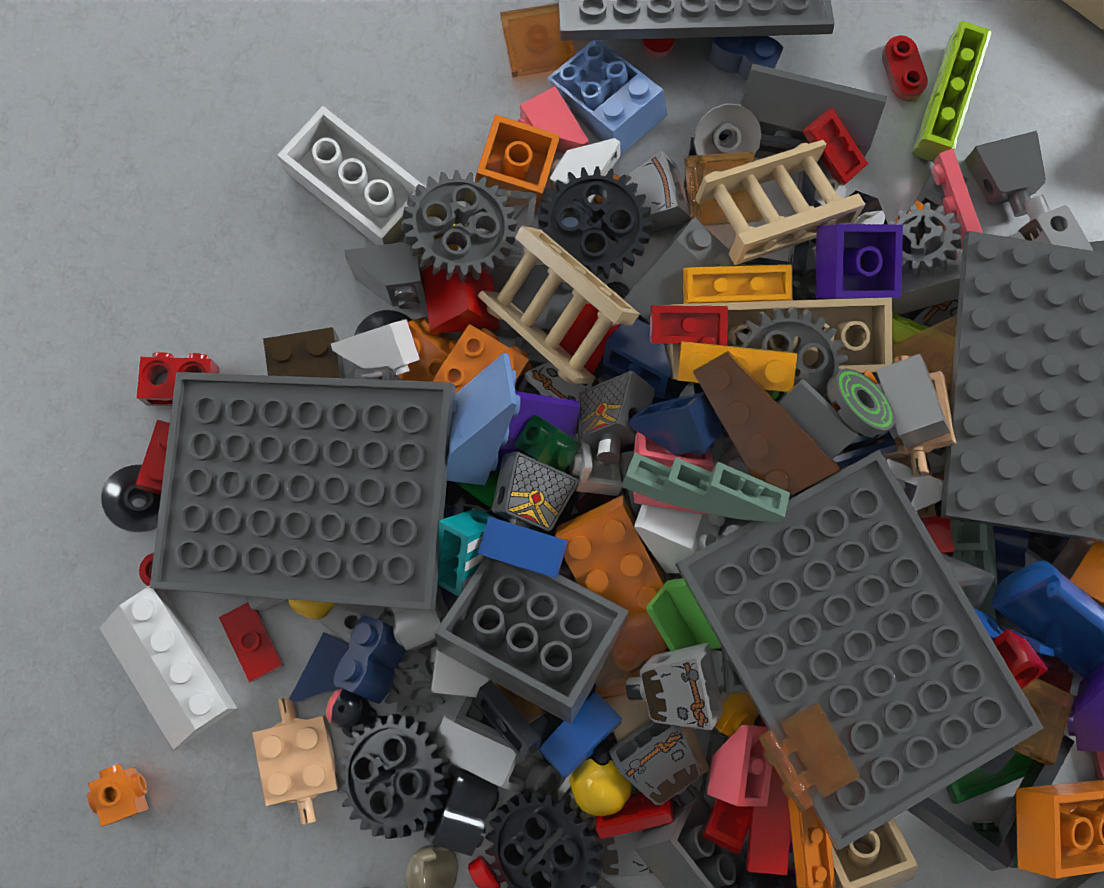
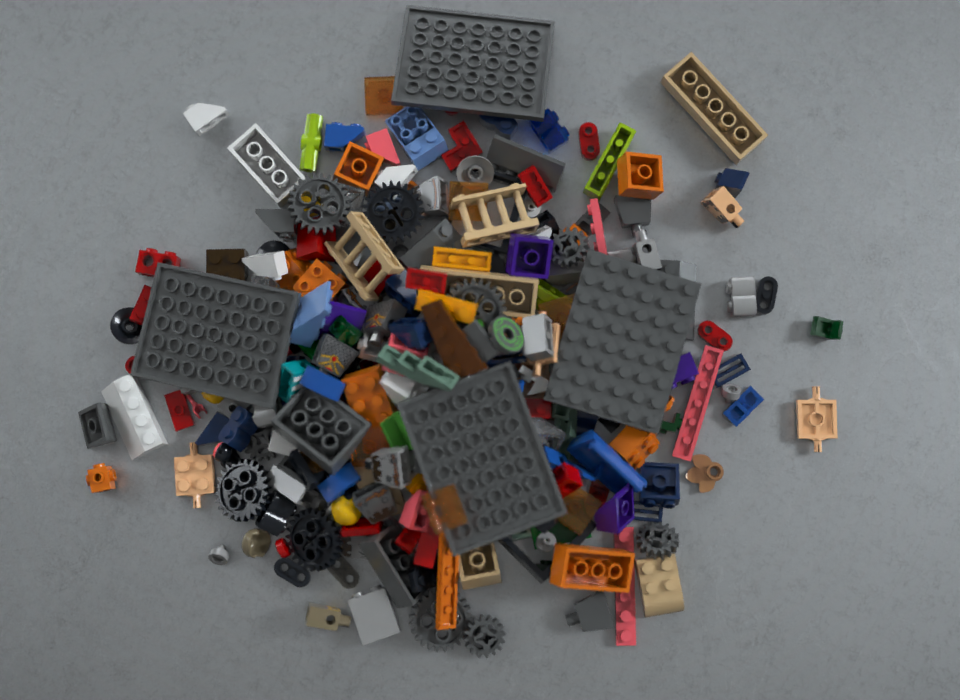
camera: 15 degrees right, 5 degrees up
none -> dark grey slope [78,402,117,449]
none -> white slope [183,103,230,136]
none -> coral hand [186,394,208,419]
none -> lime piece [300,113,323,173]
none -> blue slope [324,122,365,152]
none -> red plate [441,120,483,172]
none -> clear blue brick [529,108,570,154]
none -> light grey tile [535,532,556,553]
none -> orange brick [617,151,664,200]

